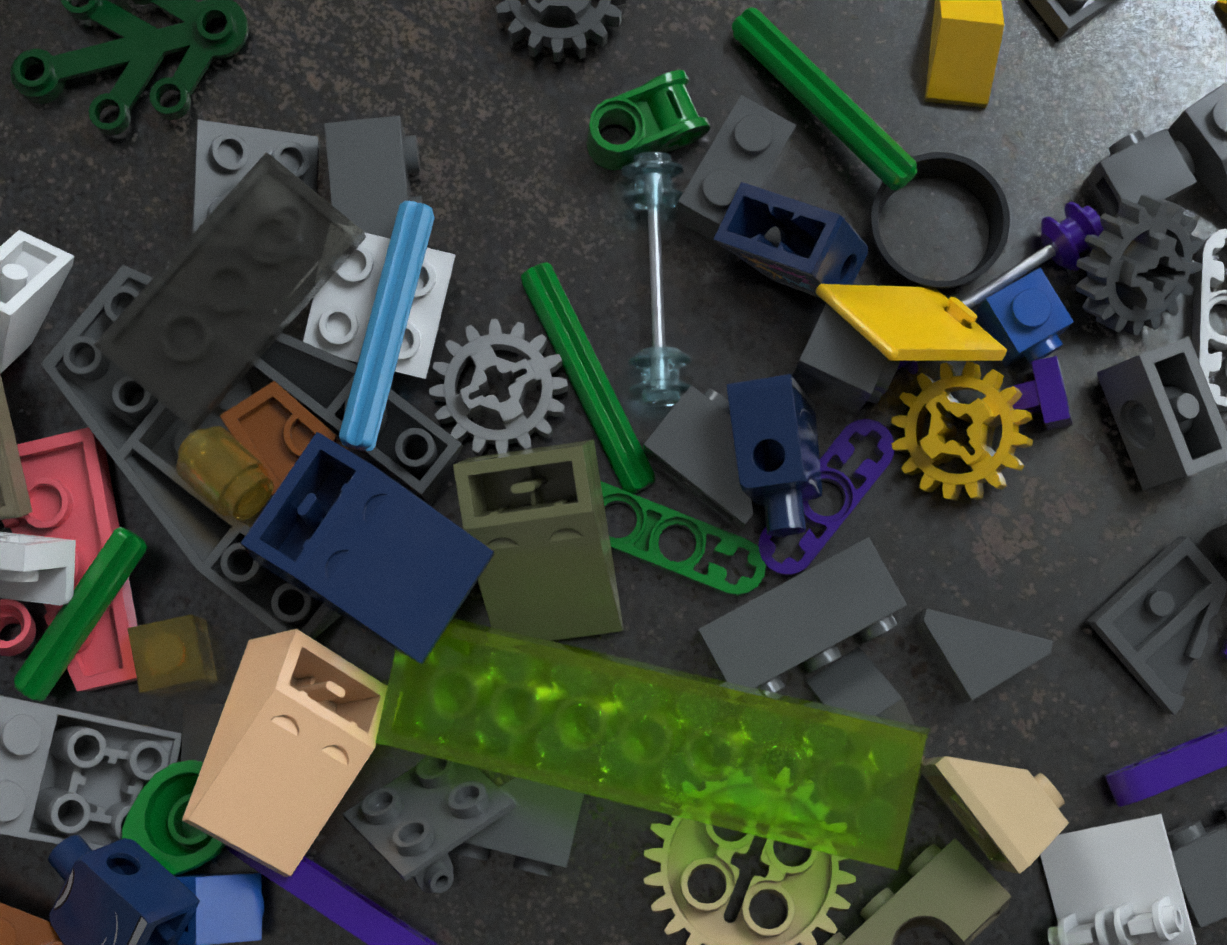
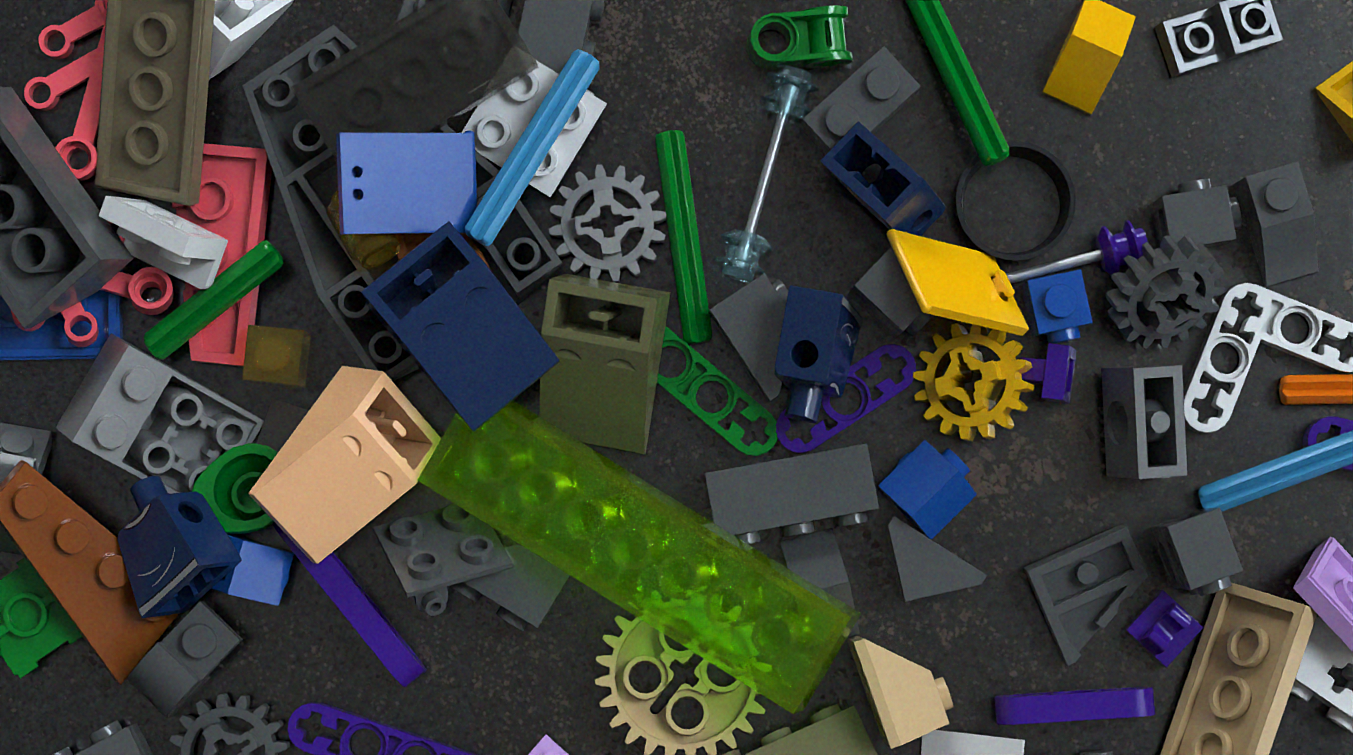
camera: 15 degrees right, 5 degrees up
none -> container [336,131,477,235]
none -> blue brick [878,440,977,540]

